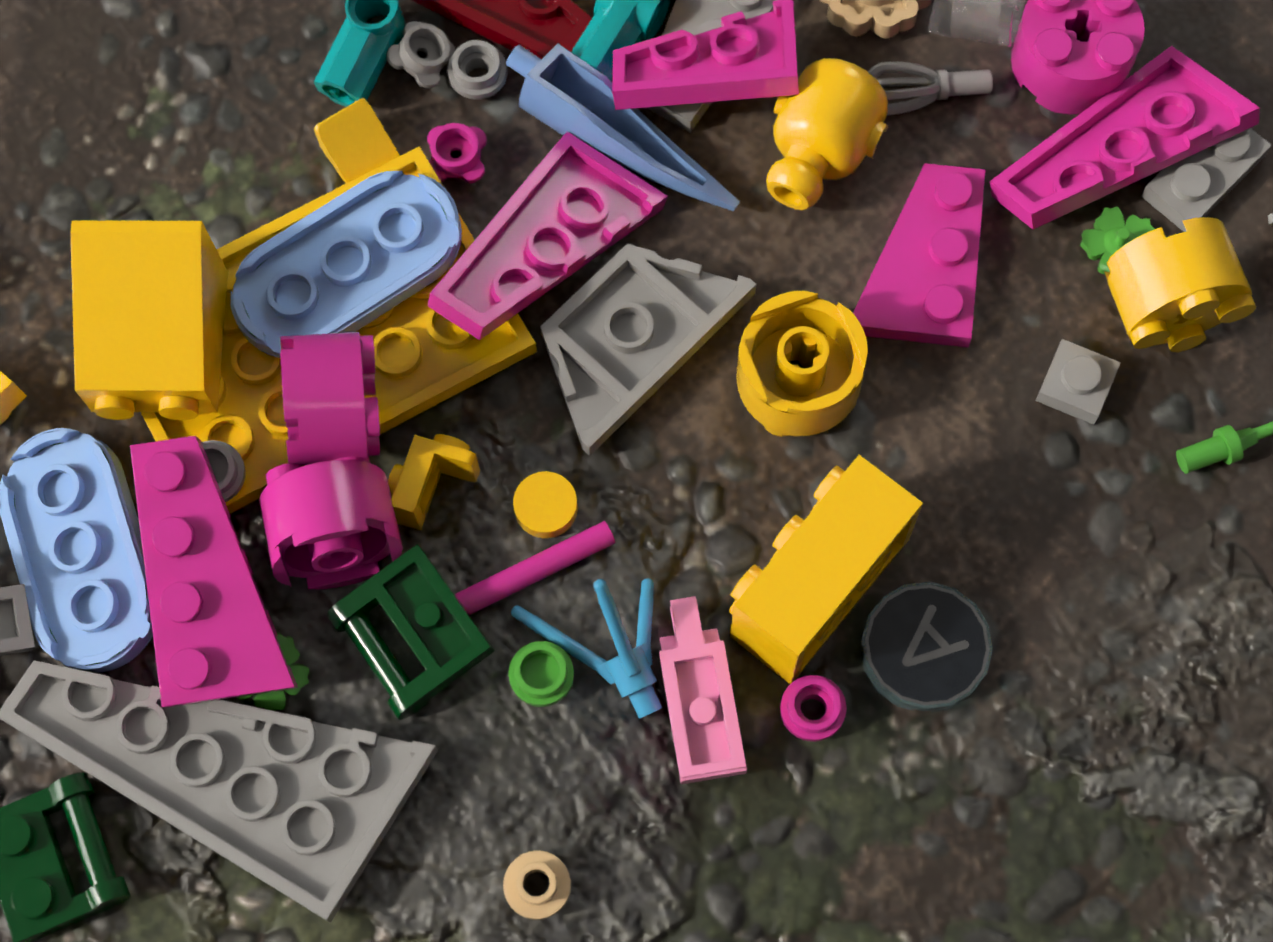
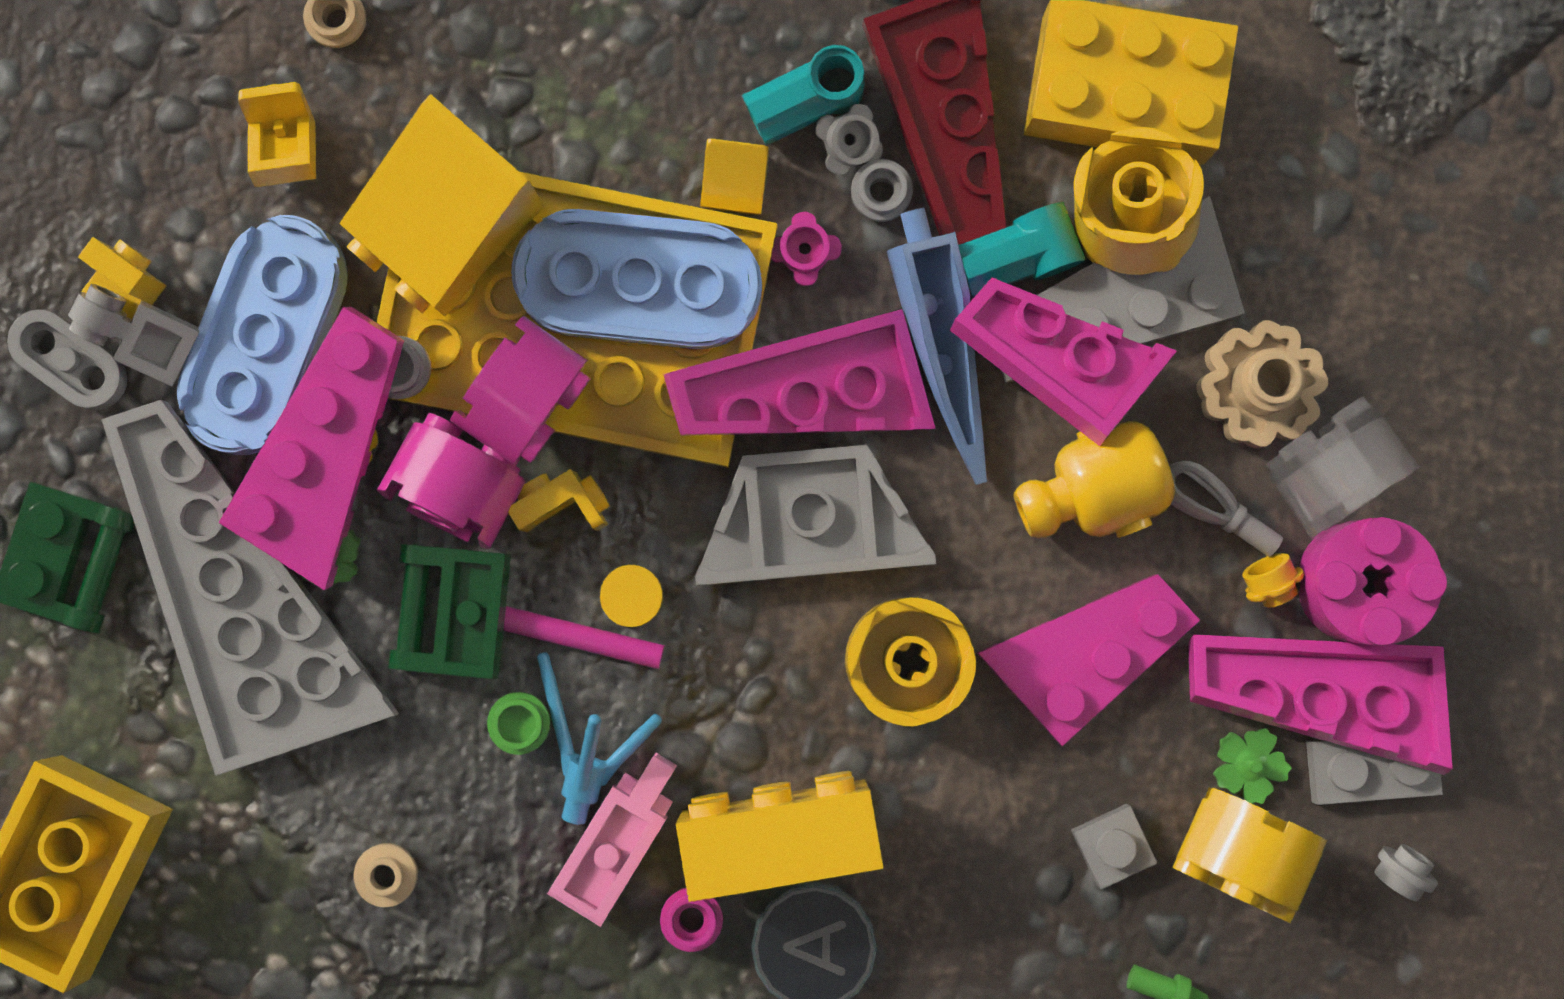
camera: 40 degrees right, 15 degrees up
none -> yellow plate [1242,553,1304,608]

